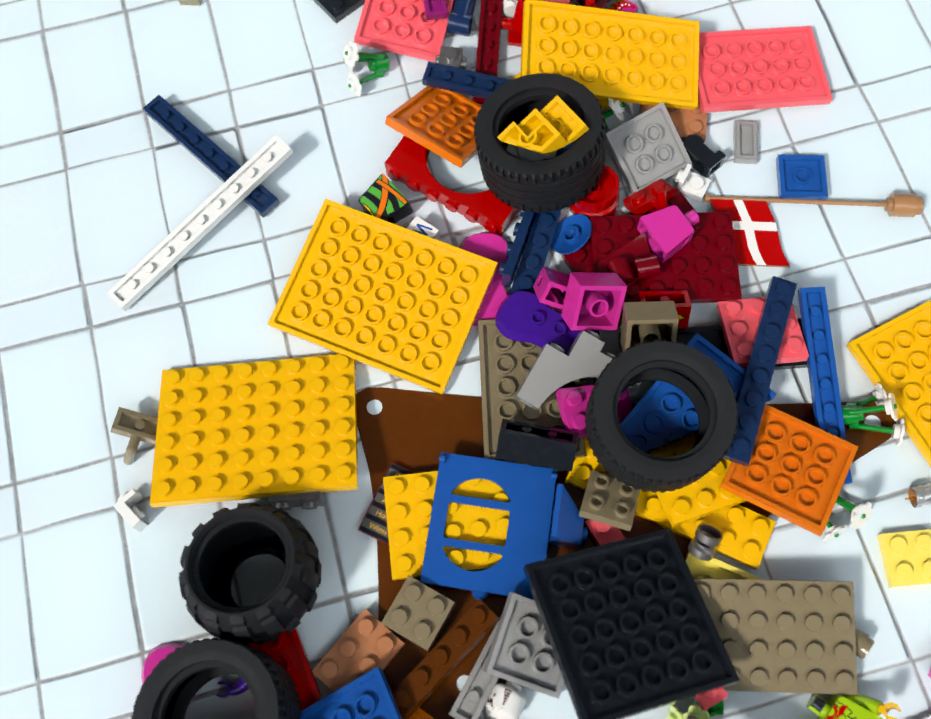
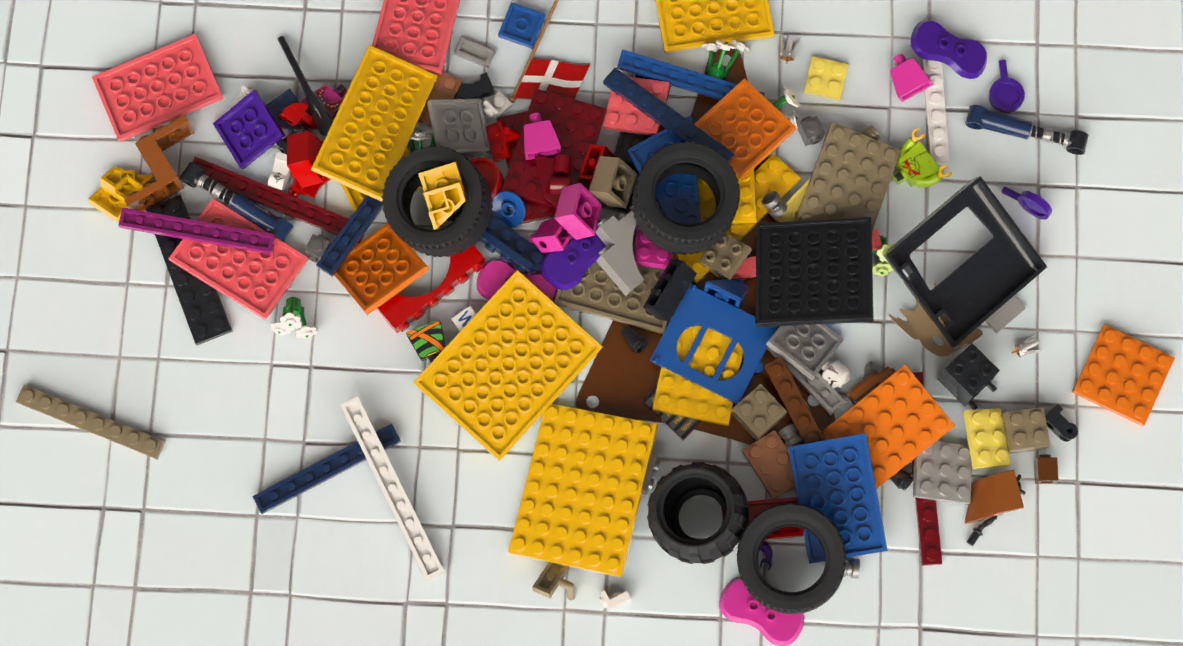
camera: 75 degrees left, 5 degrees up
none -> black cone [620,325,648,354]
none -> flat silver wheel [778,423,803,449]
none -> flat silver brick [798,116,825,146]

